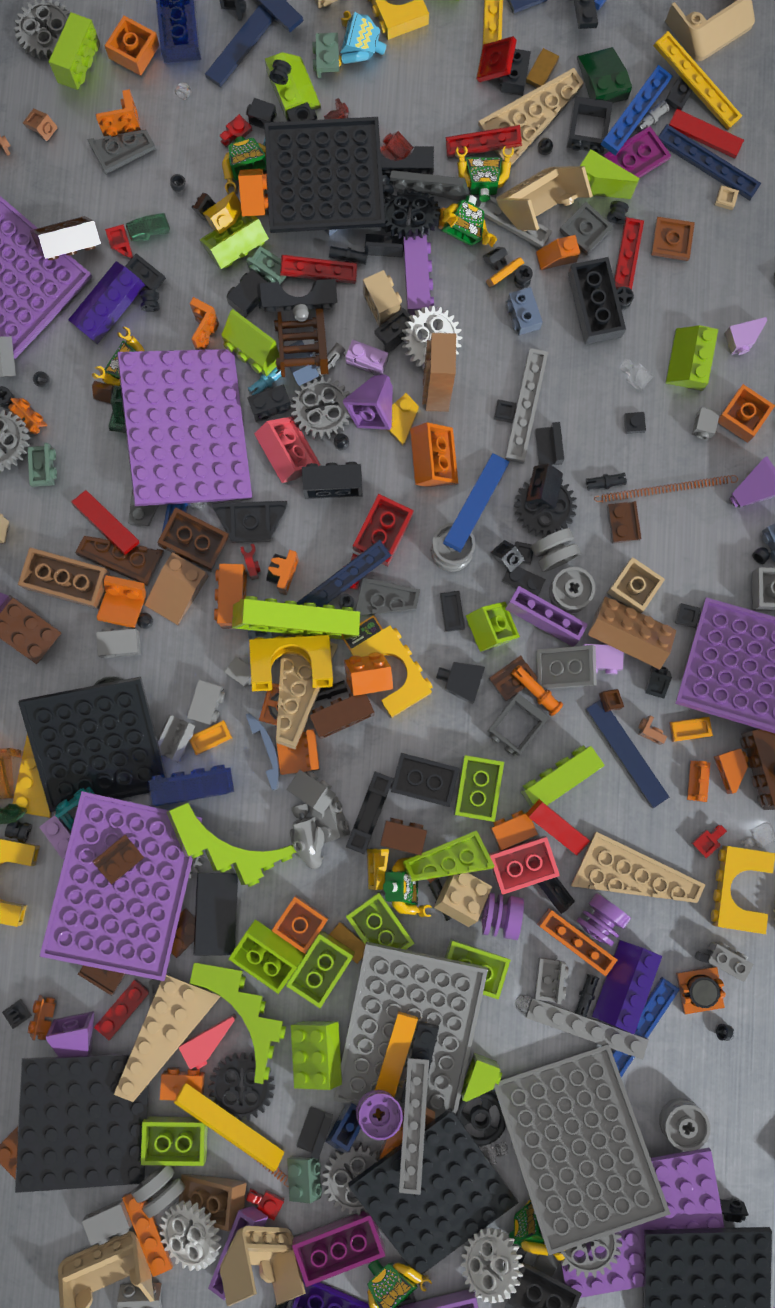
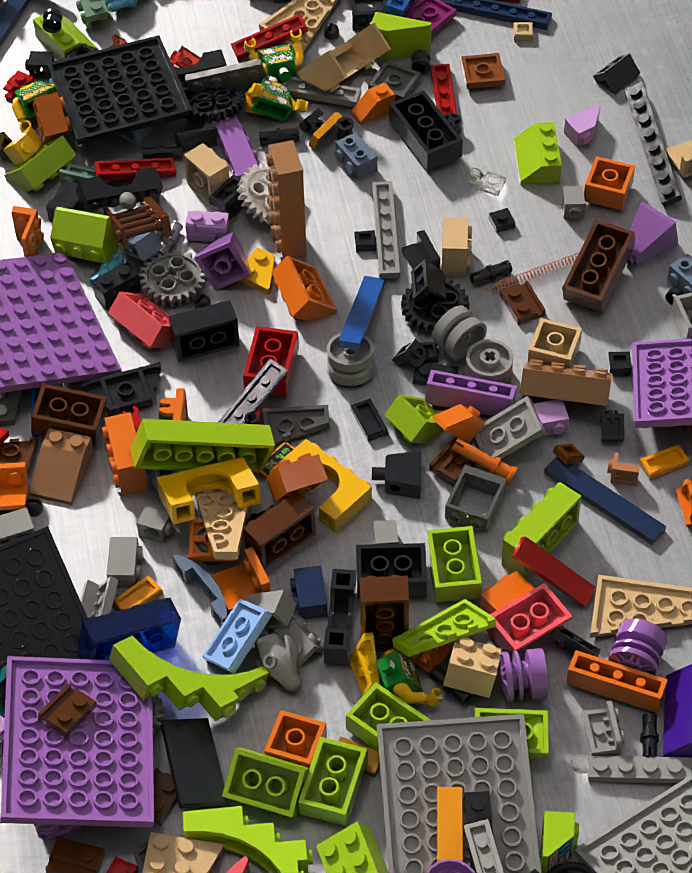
camera: 10 degrees left, 30 degrees down
none -> light blue tile [202,598,272,674]
none -> black pin [259,127,300,145]
none -> dark blue brick [290,565,328,620]
none -> light grey brick [373,520,398,544]
none -> orange slope [432,404,485,443]
none -> tan brick [442,217,472,277]
none -> reddish brown brick [562,219,635,313]

